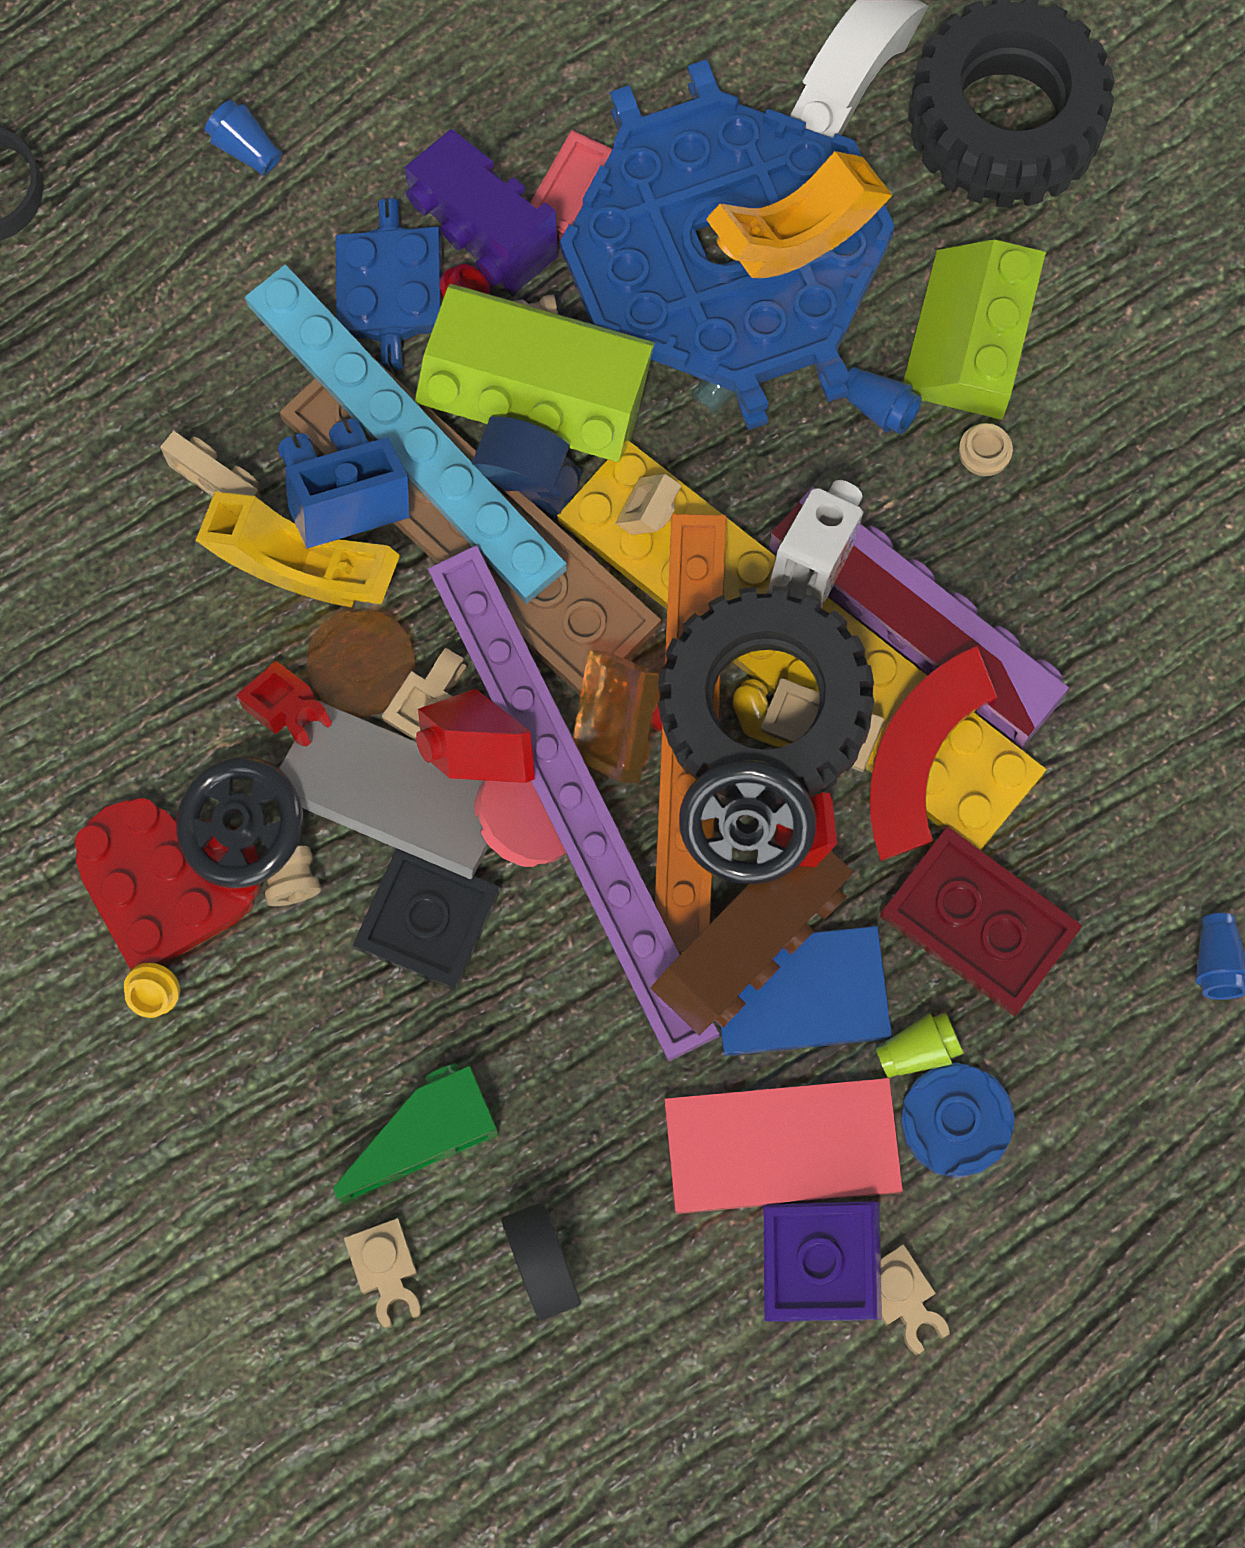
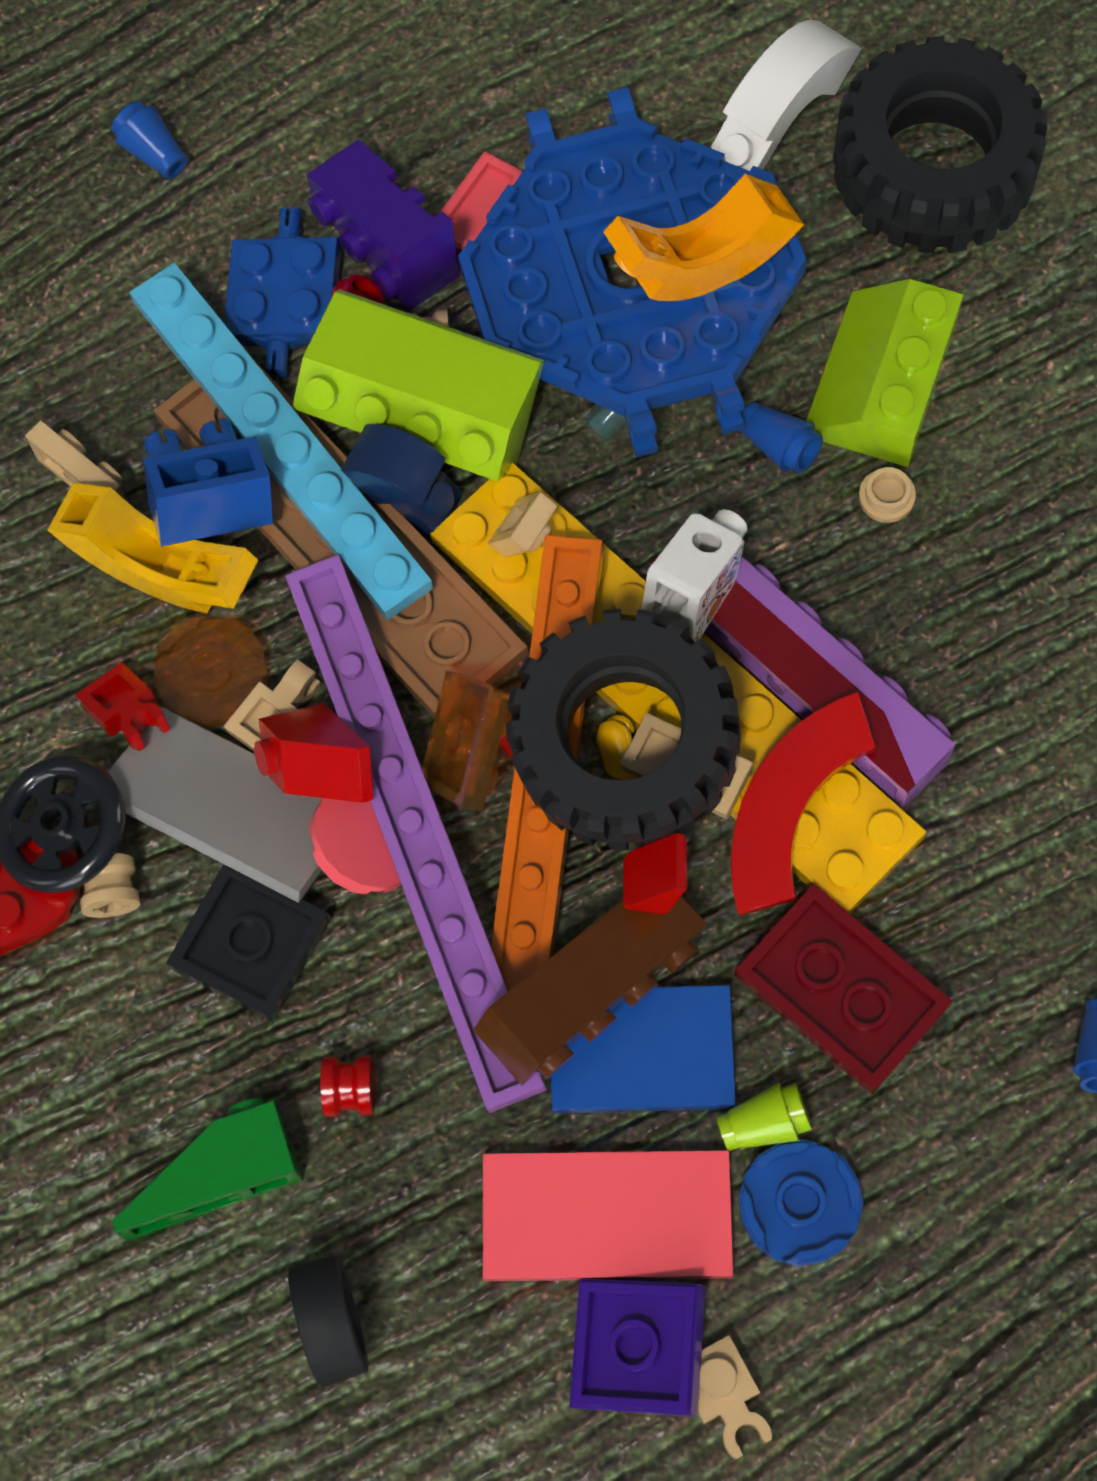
camera: 10 degrees right, 5 degrees down
tan plate [344,1218,422,1329] -> none
black plate [679,760,817,884] -> none
none -> red wheel [320,1055,376,1117]

